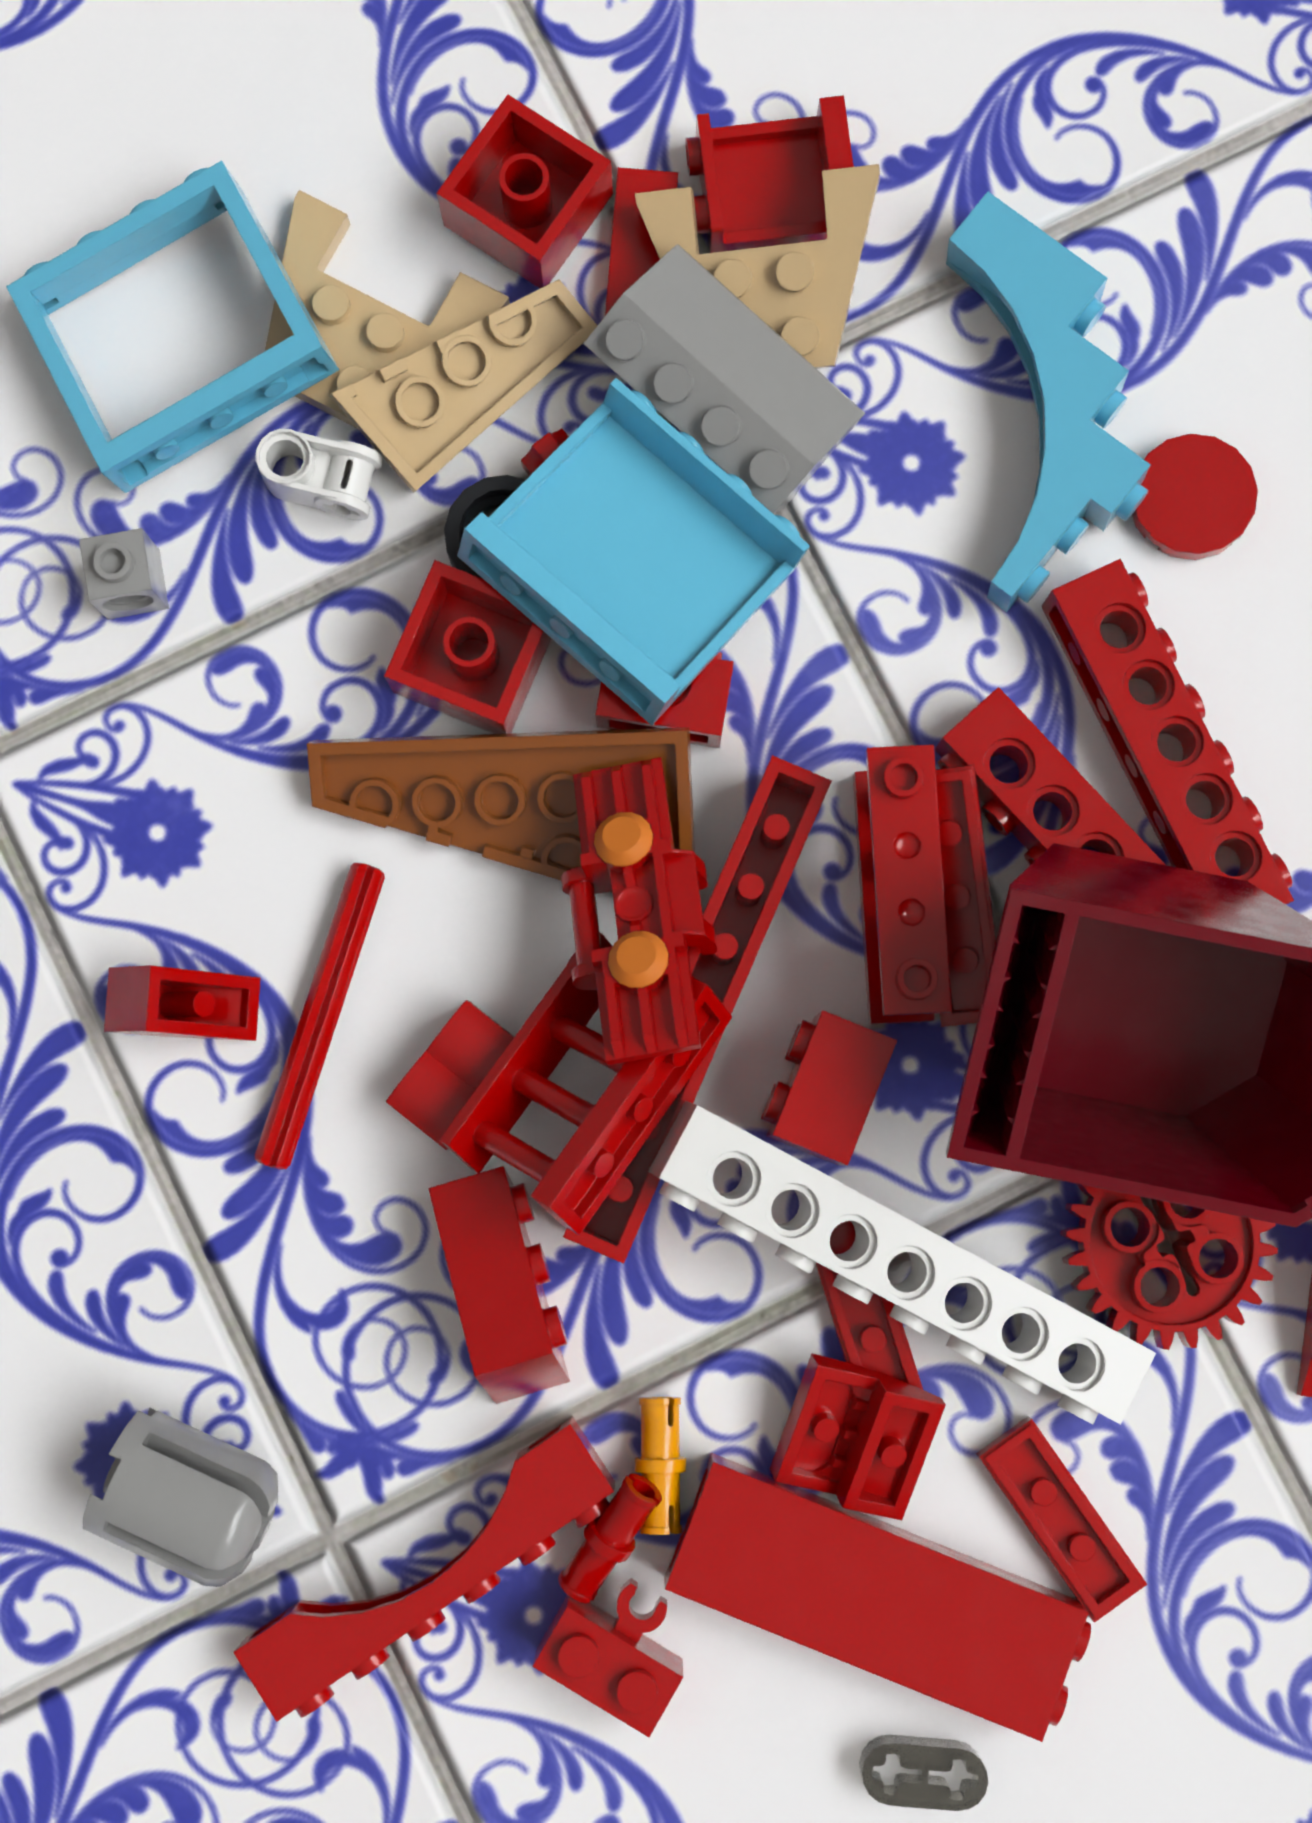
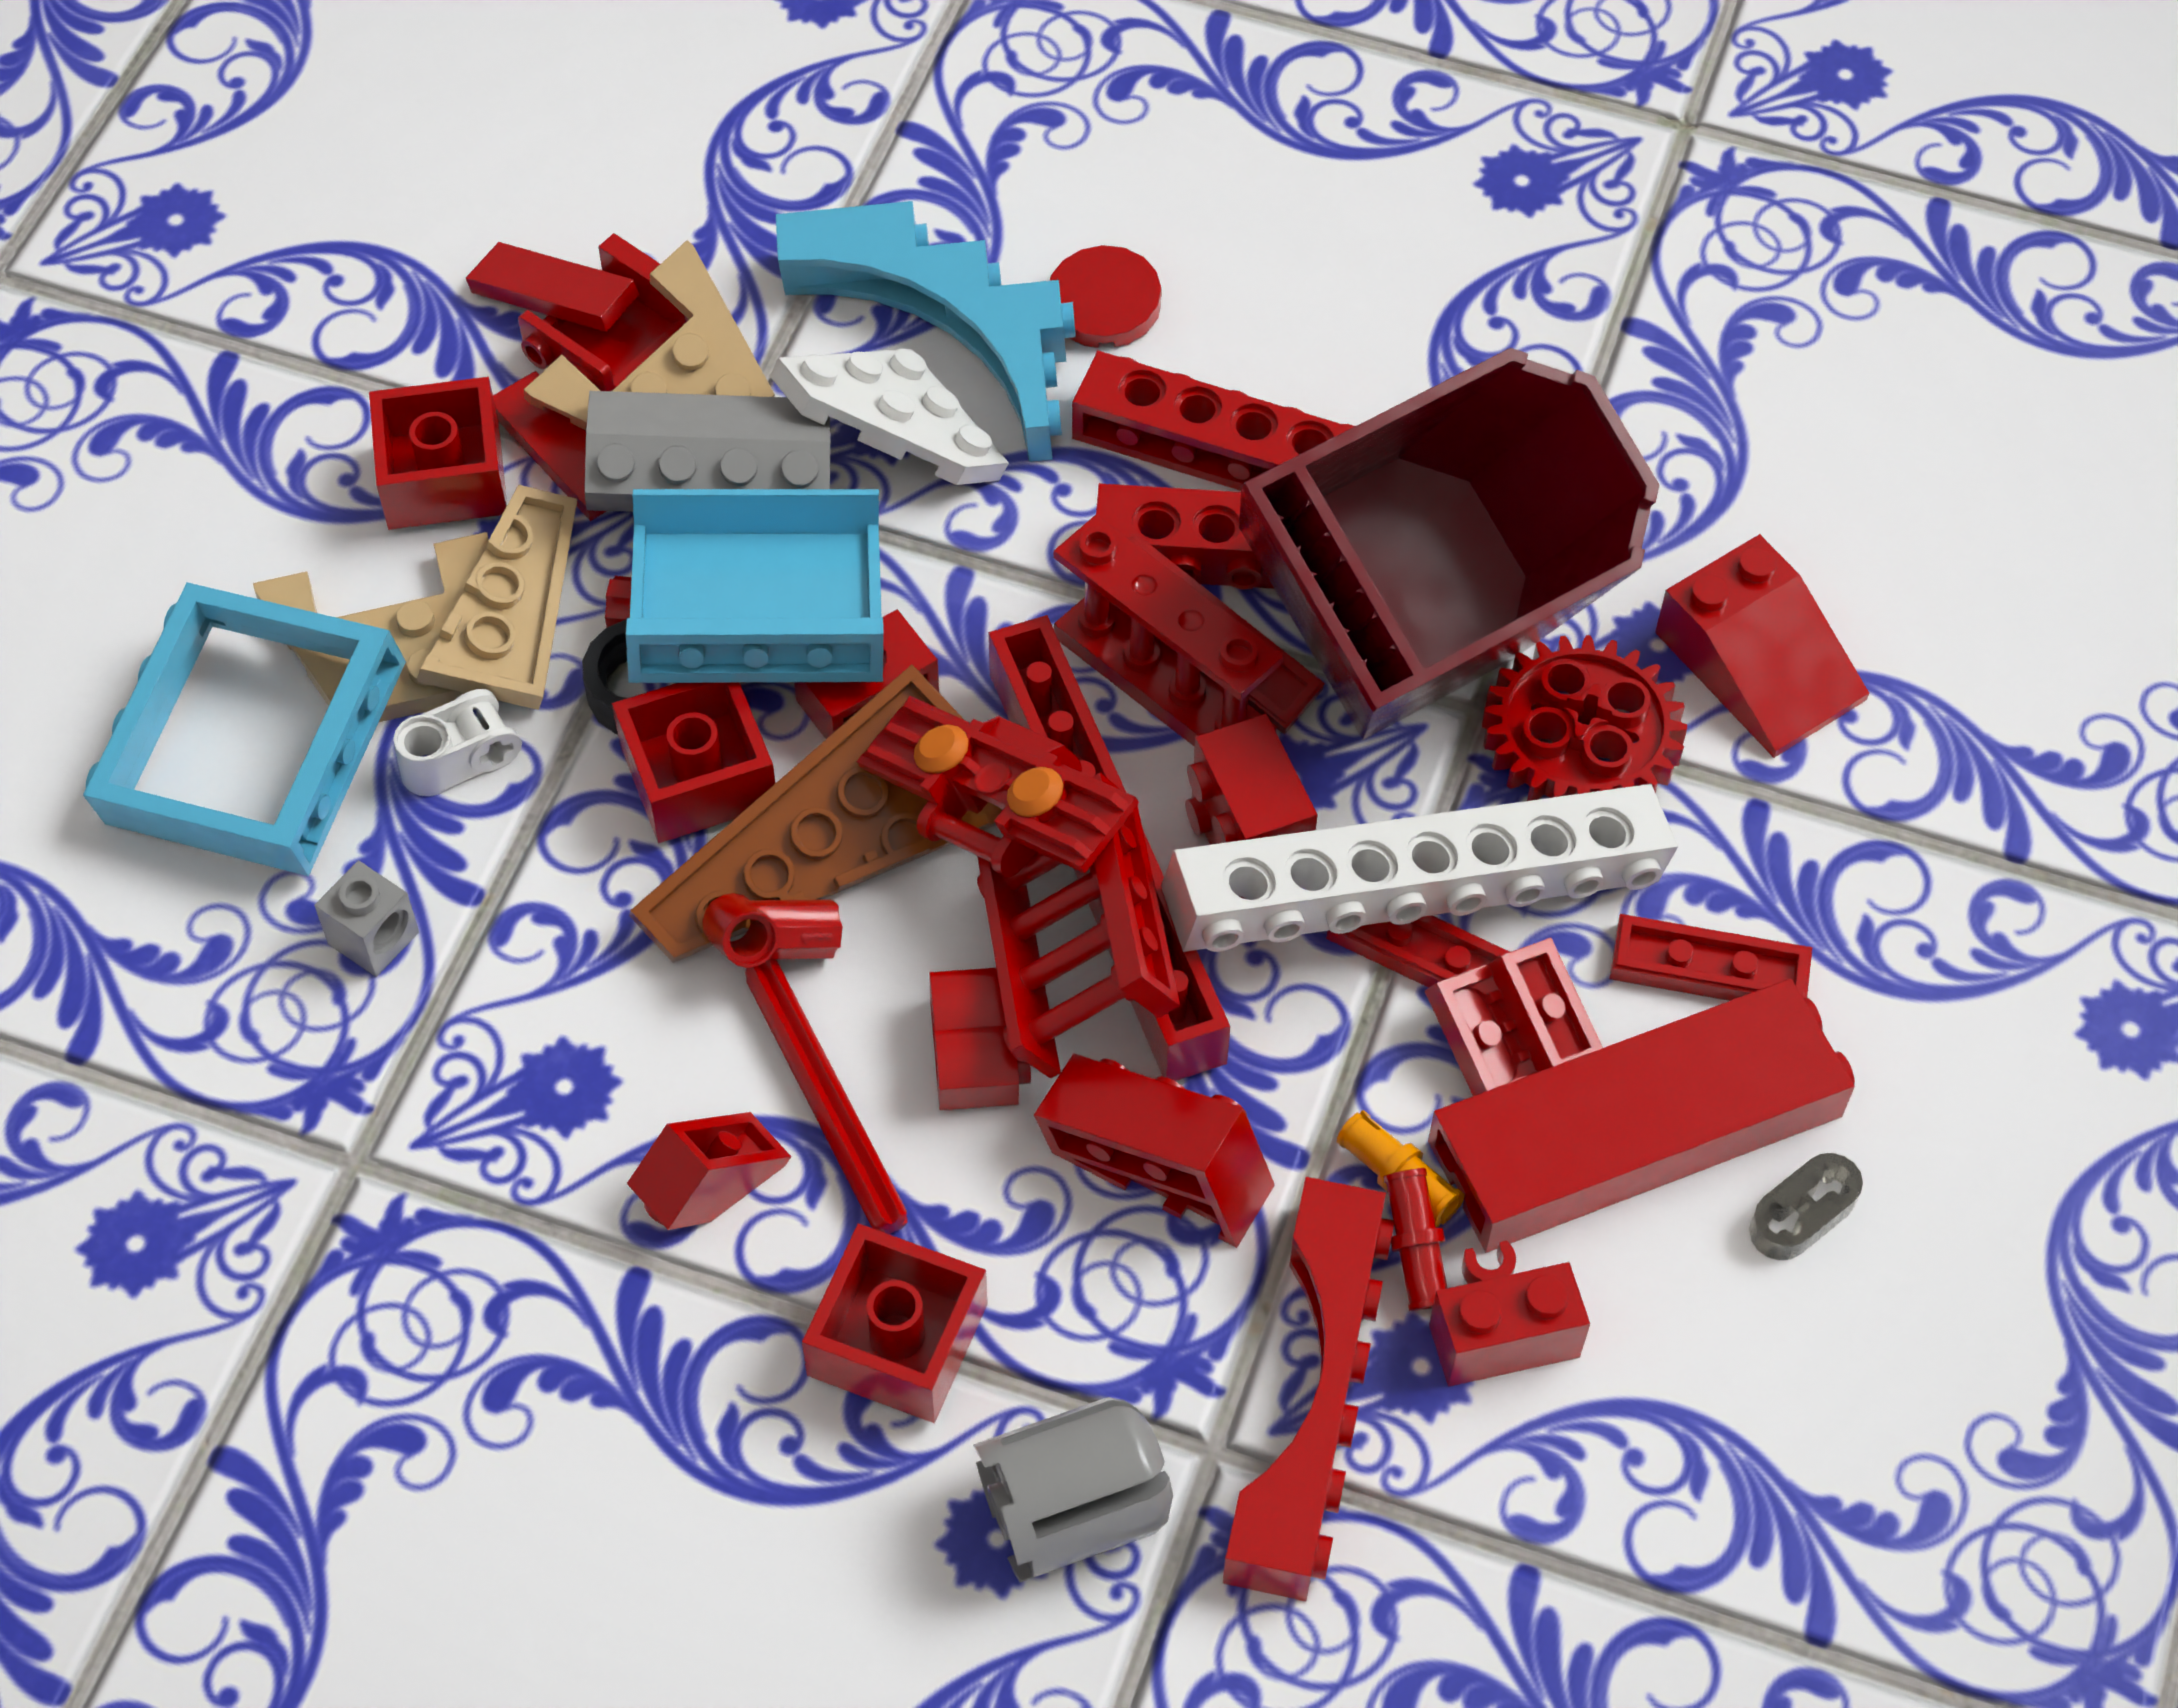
camera: 45 degrees left, 25 degrees down
none -> red tile [466,242,639,332]
none -> red piece [702,893,843,968]
none -> white plate [770,349,1009,485]
none -> red brick [802,1223,988,1424]

